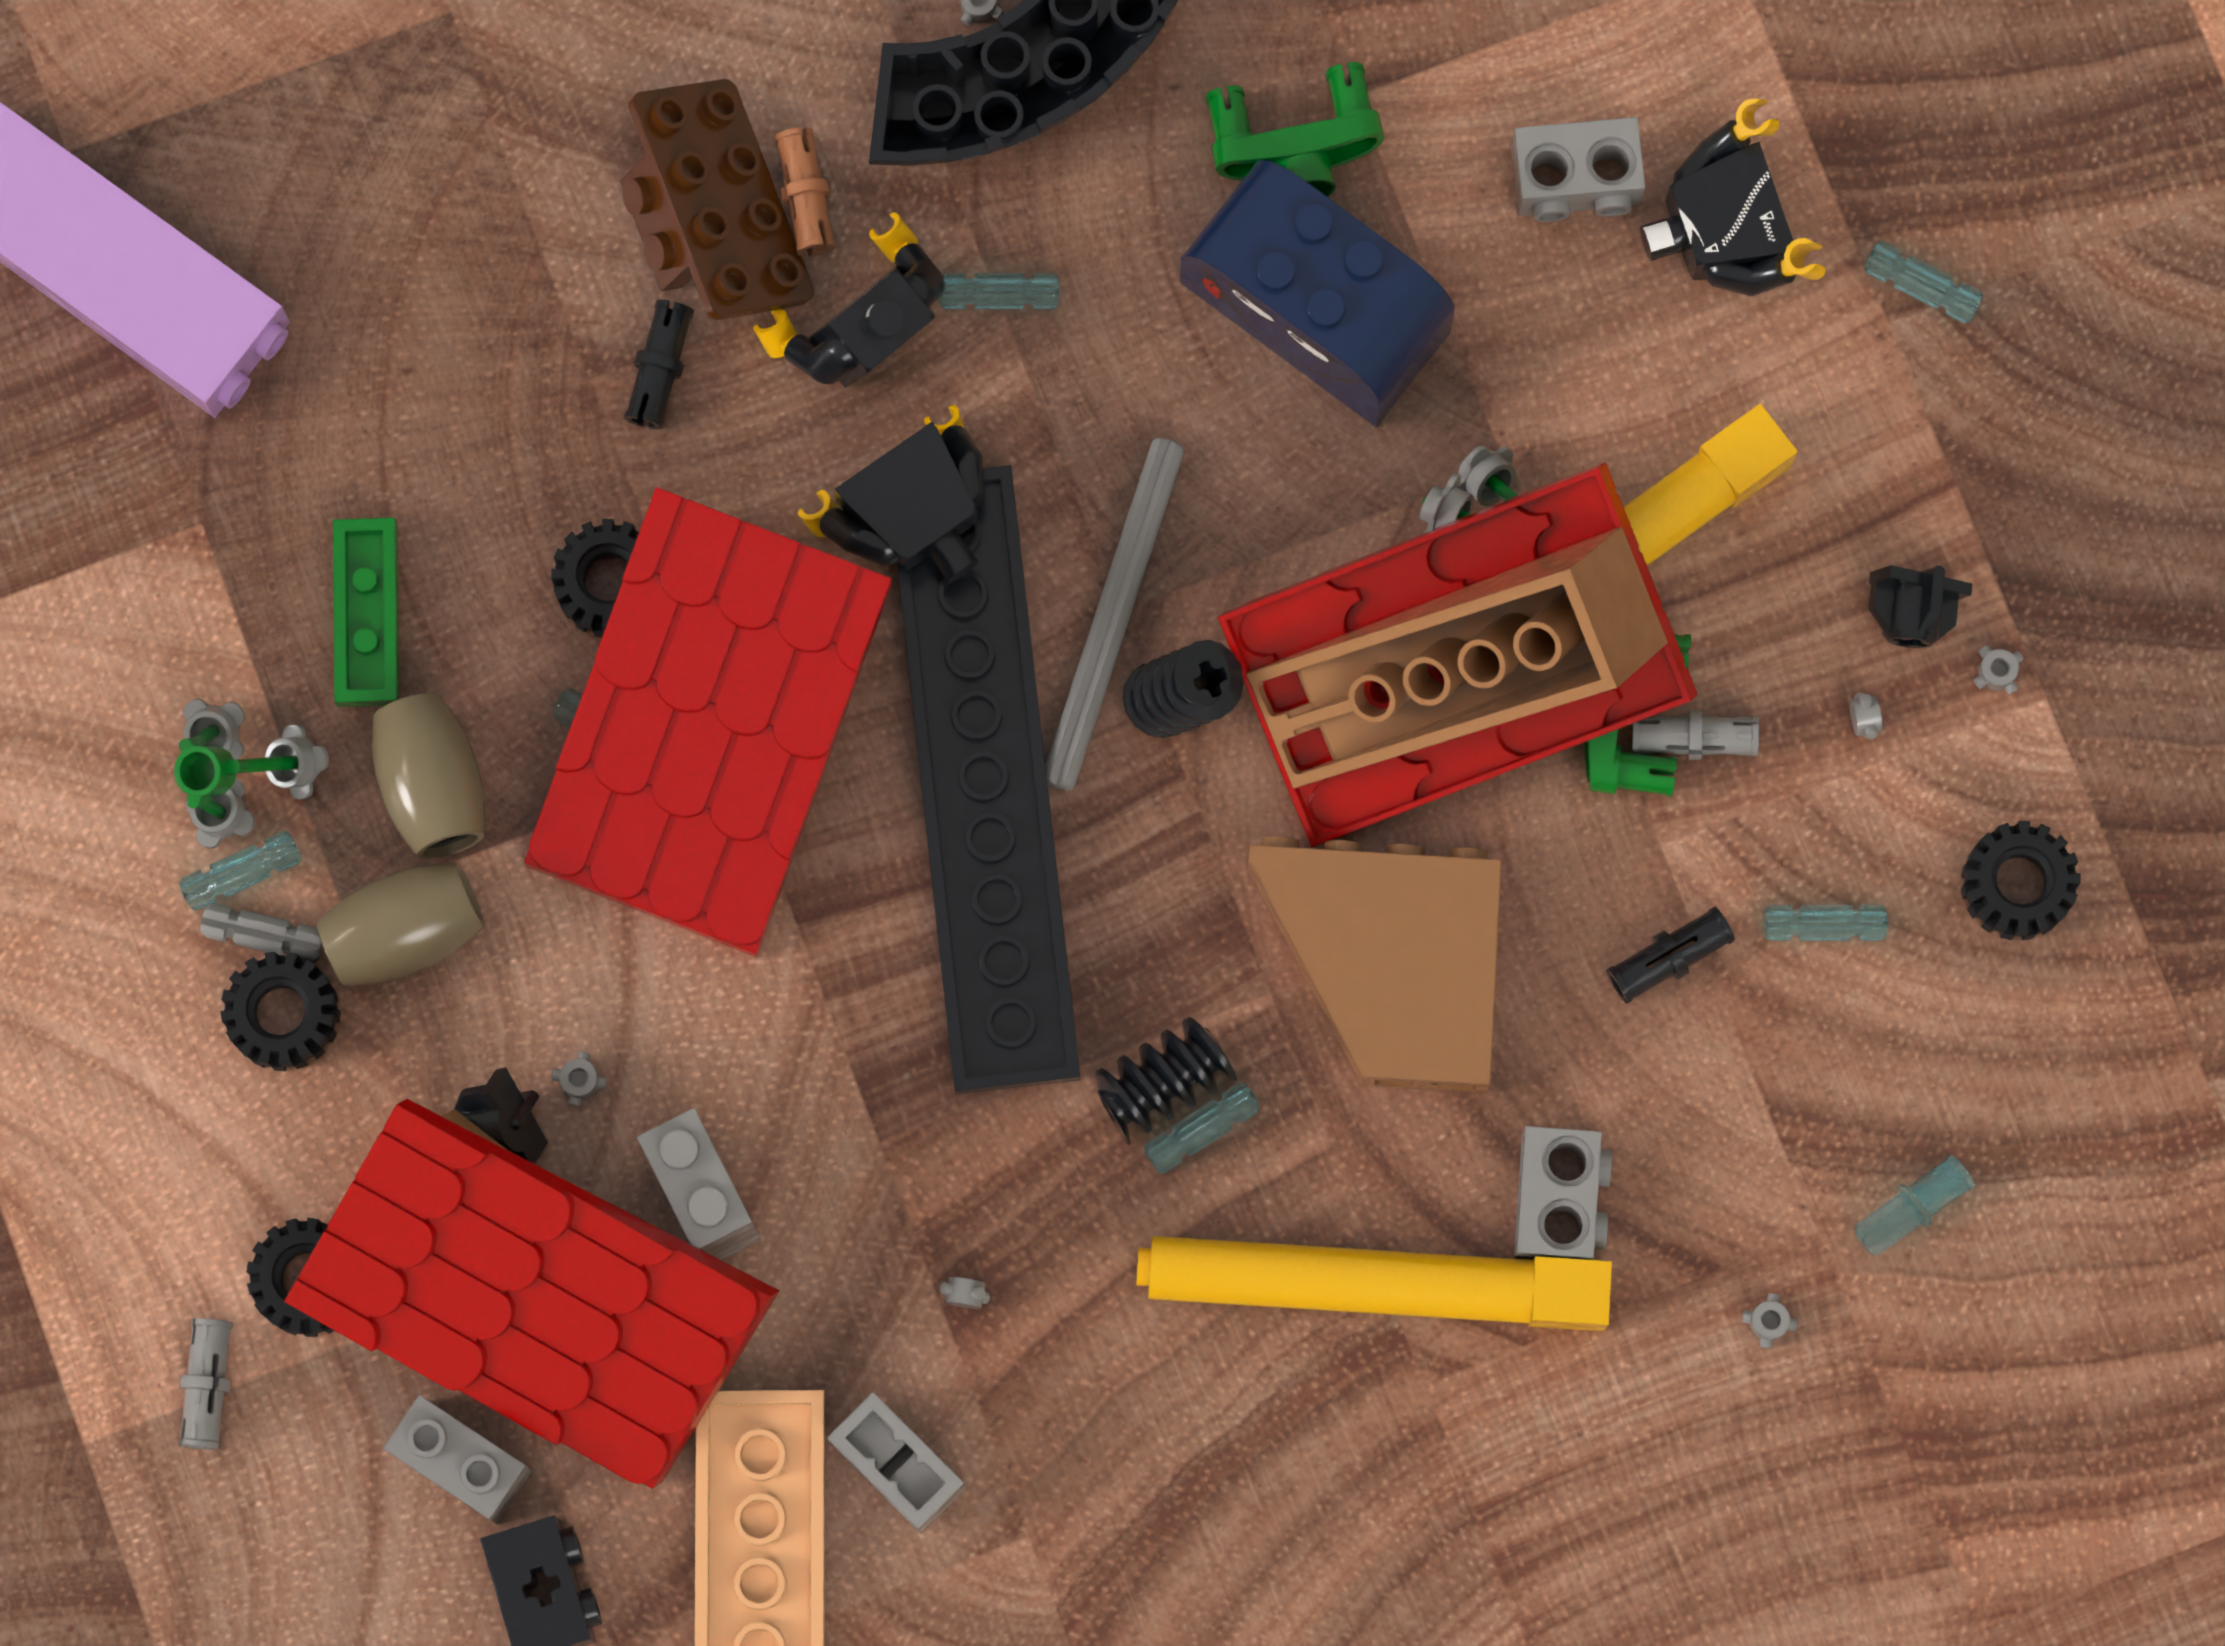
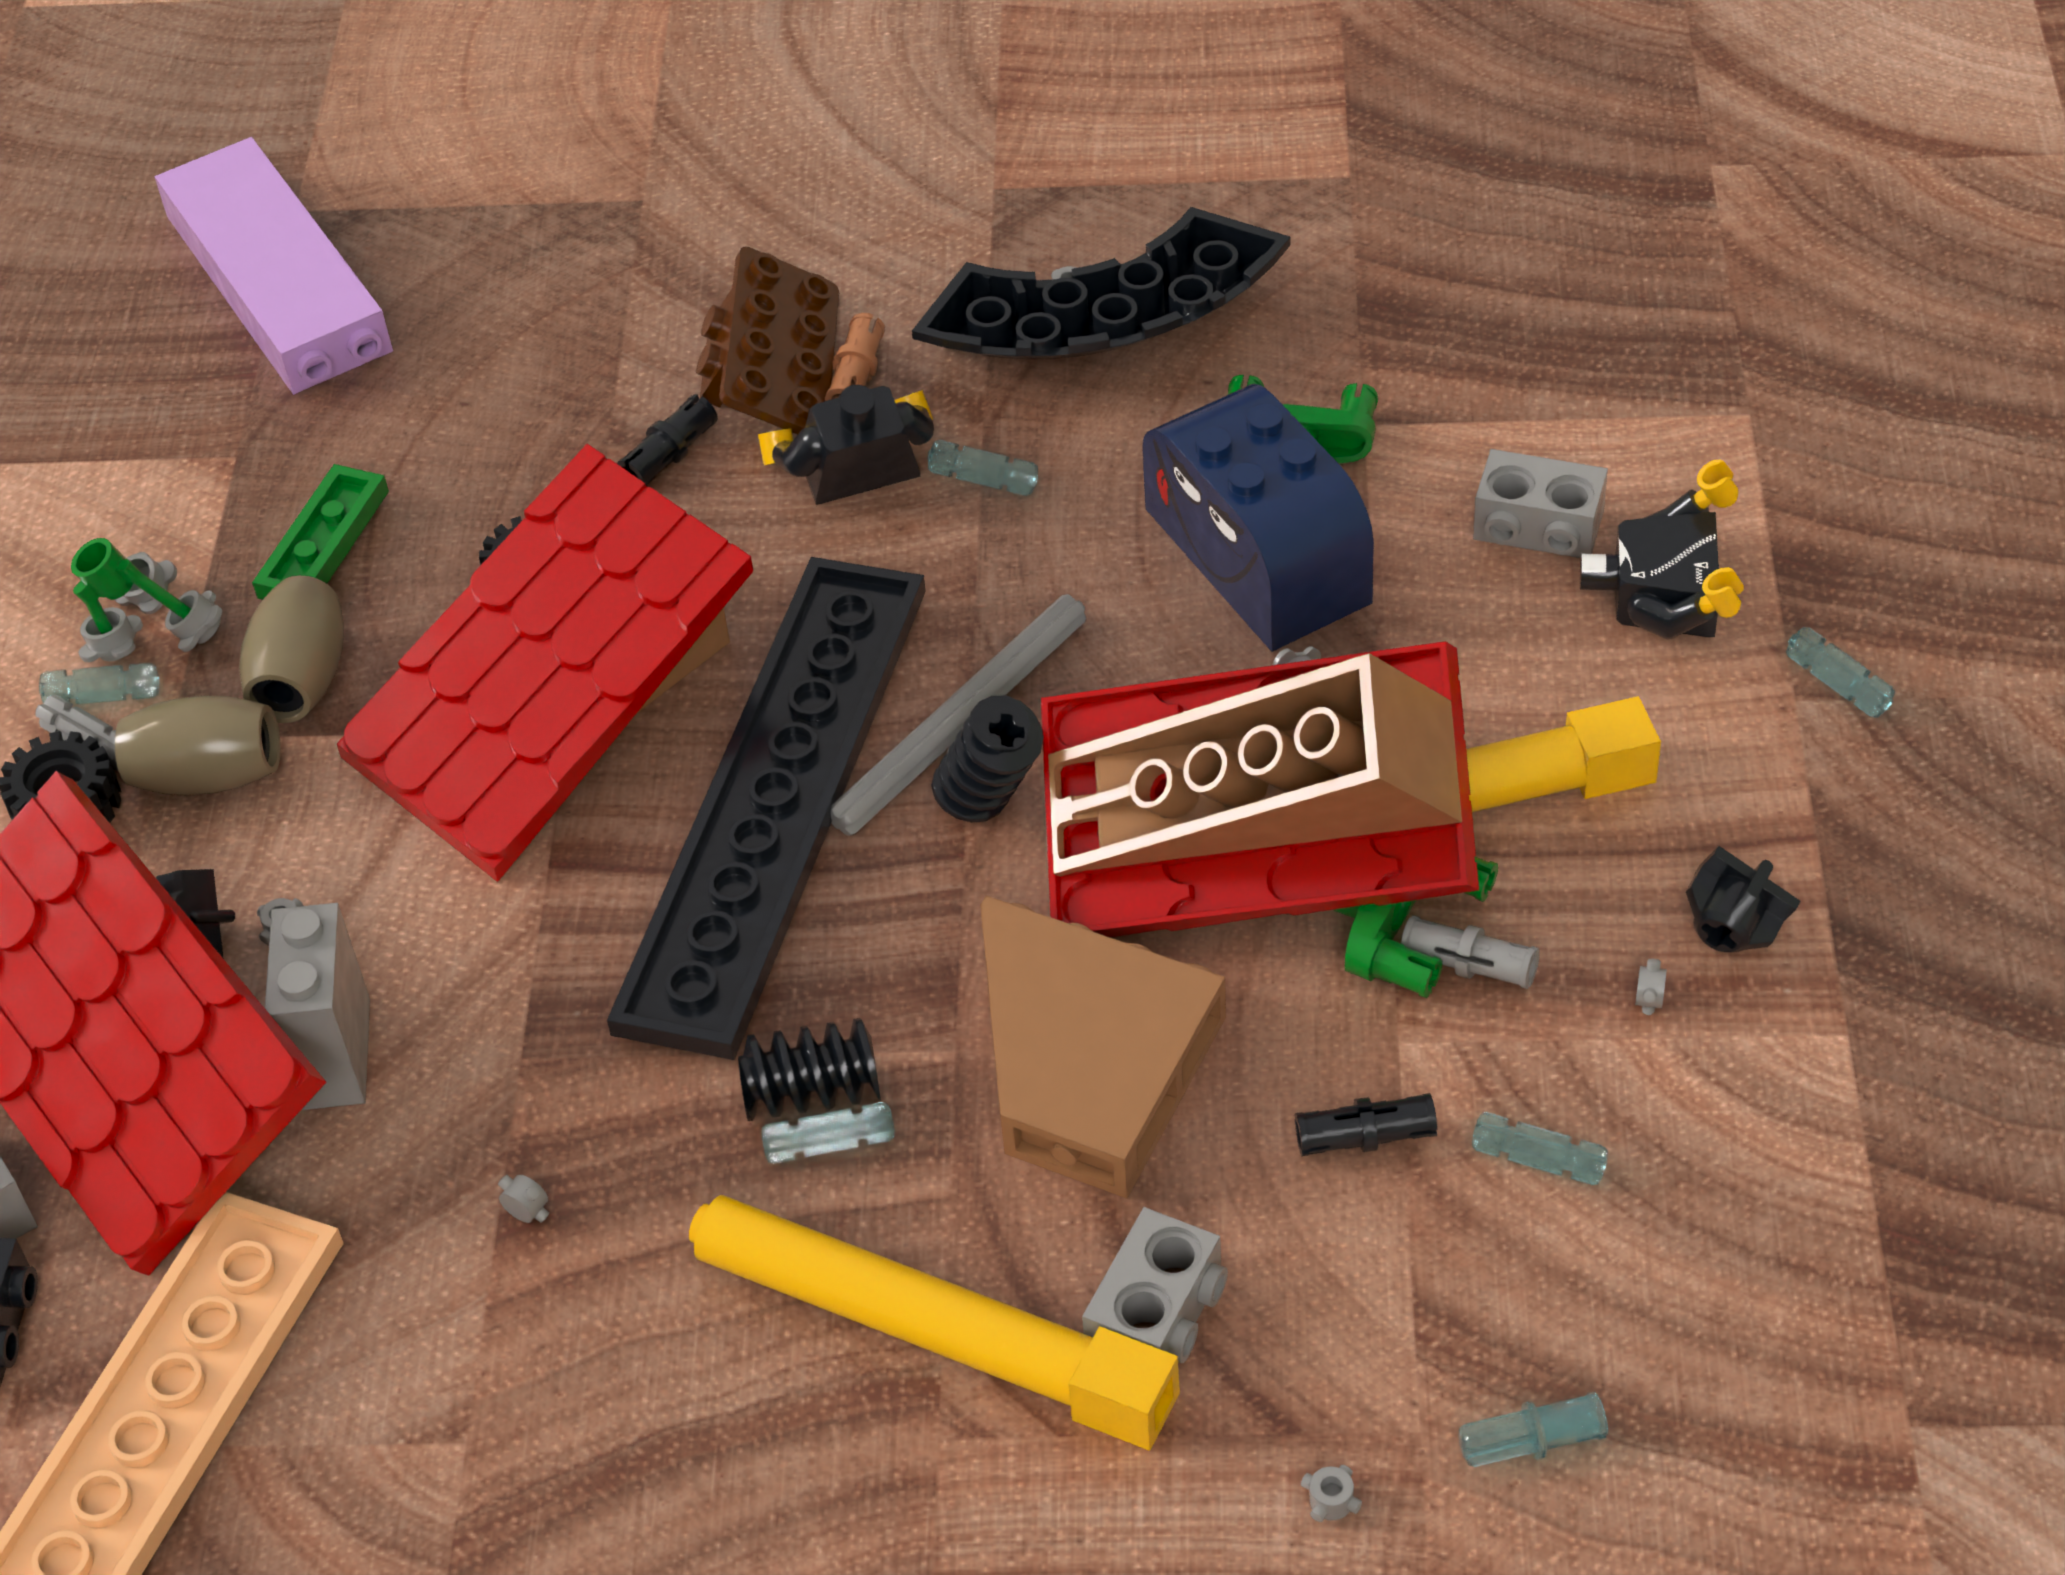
camera: 25 degrees right, 30 degrees down
black torso [797,405,985,583] -> none
light grey brick [827,1392,966,1534] -> none
black tyre [1961,821,2081,941] -> none
light grey piece [1973,645,2024,695] -> none

